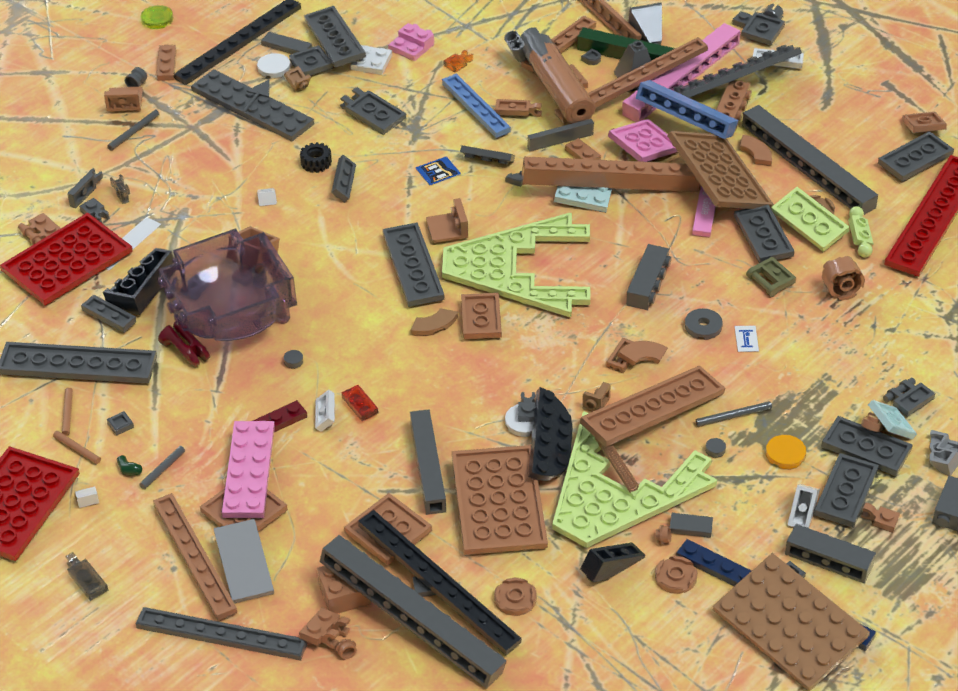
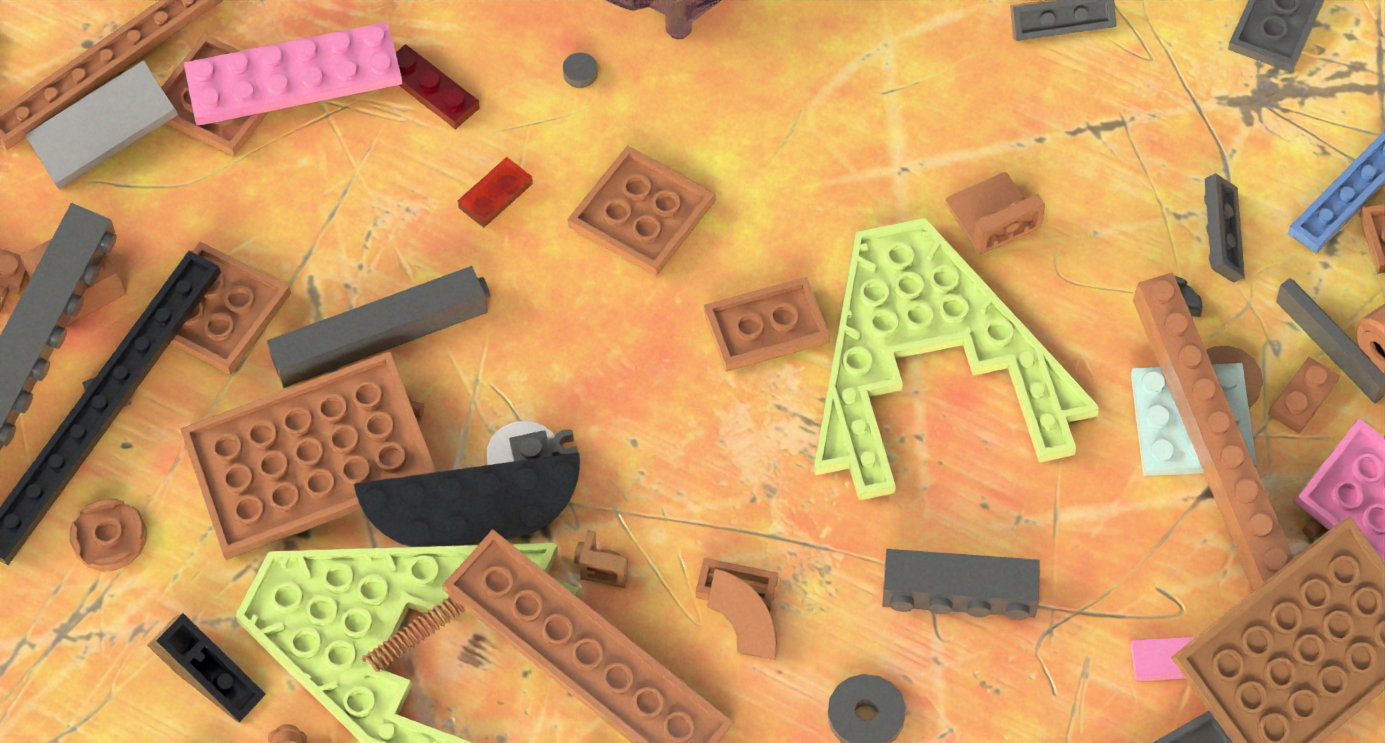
camera: 75 degrees right, 15 degrees up
white plate [315,390,335,432] -> none
dark grey plate [382,222,445,307] -> none
medium nougat tile [411,308,458,336] -> none
sticker [416,157,461,185] -> none
none -> nougat plate [567,145,716,276]

